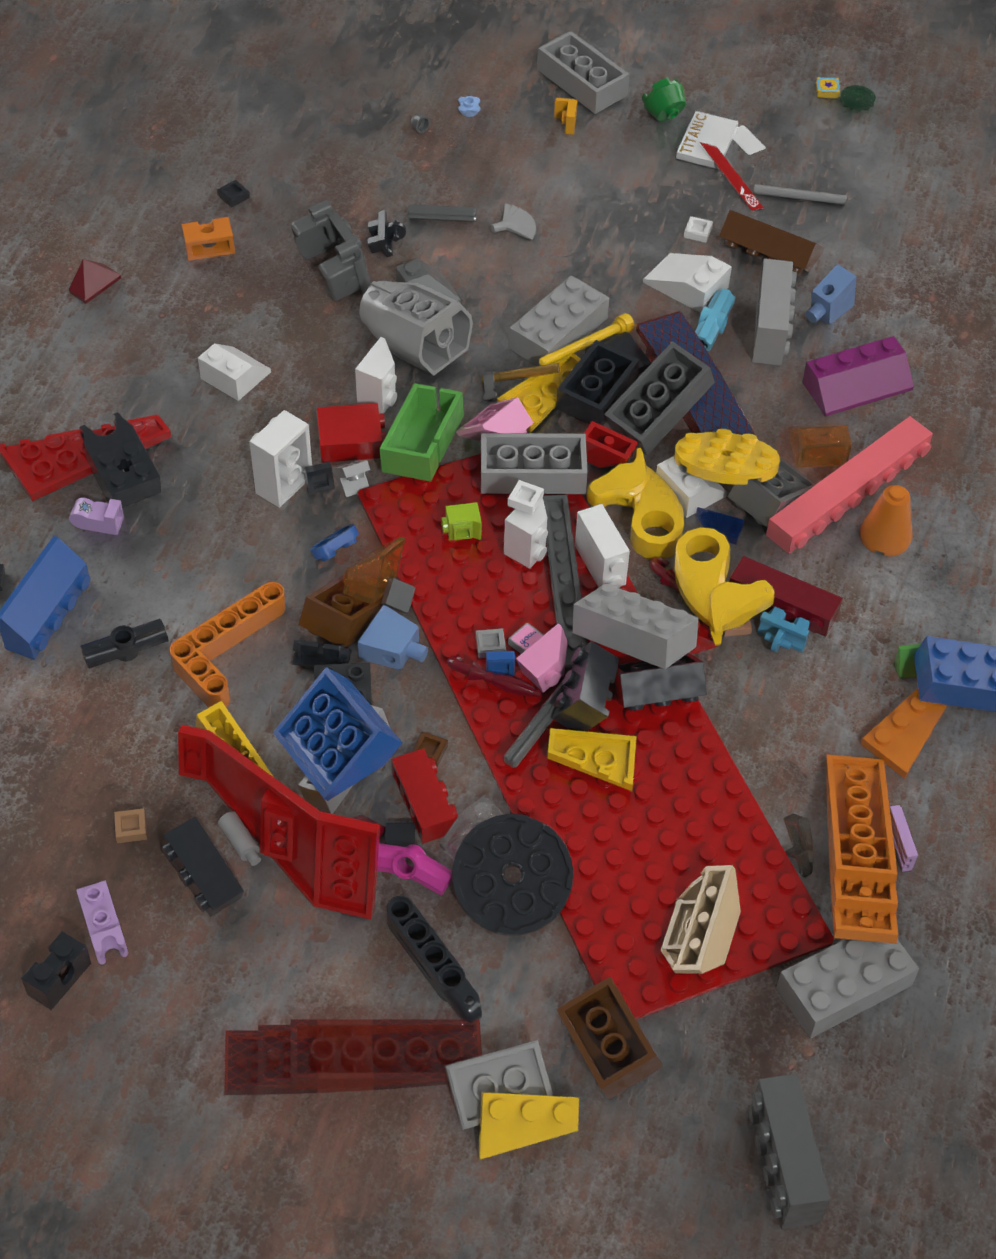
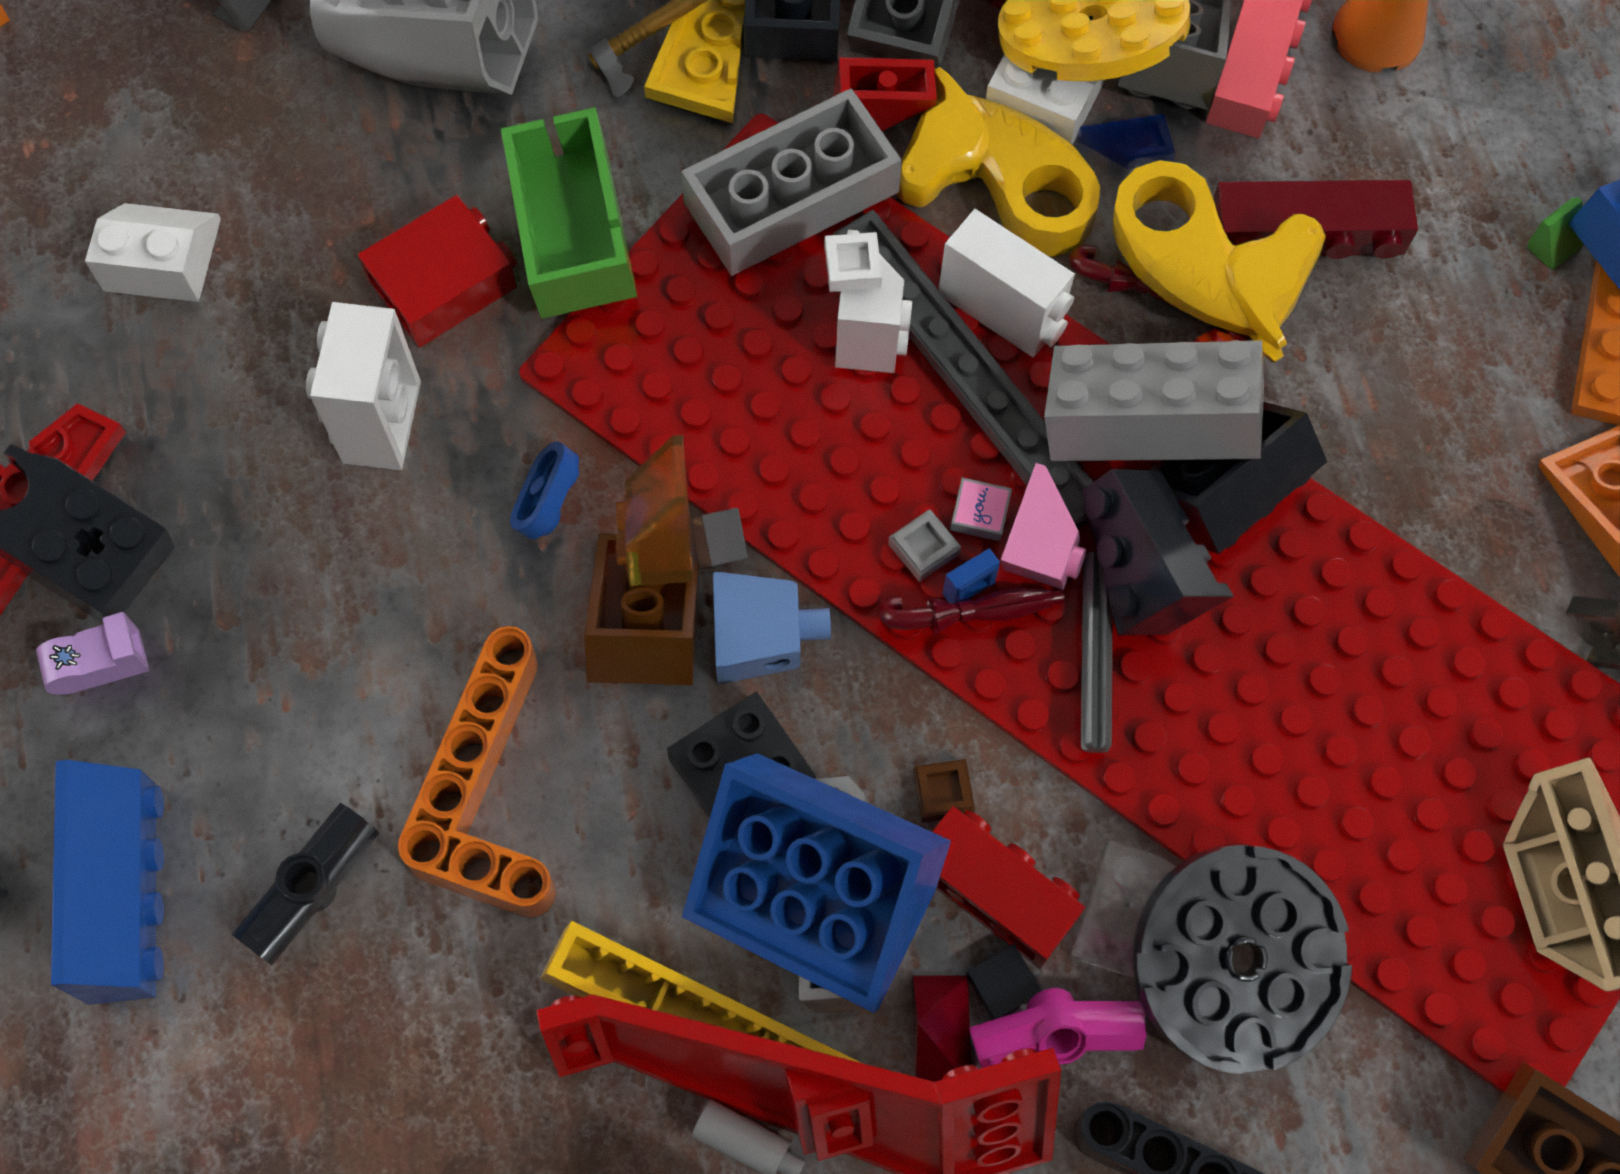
camera: 30 degrees left, 15 degrees up
black hinge [292,638,352,668] -> none
black plate [304,462,335,494] -> none
light grey slope [332,460,370,497] -> none
white slope [355,337,397,413] -> none
lime window [441,503,482,540] -> none
bright pink slope [456,397,533,441] -> none
yellow wing [548,728,636,791] -> none
dark azure hips [757,607,810,653] -> none

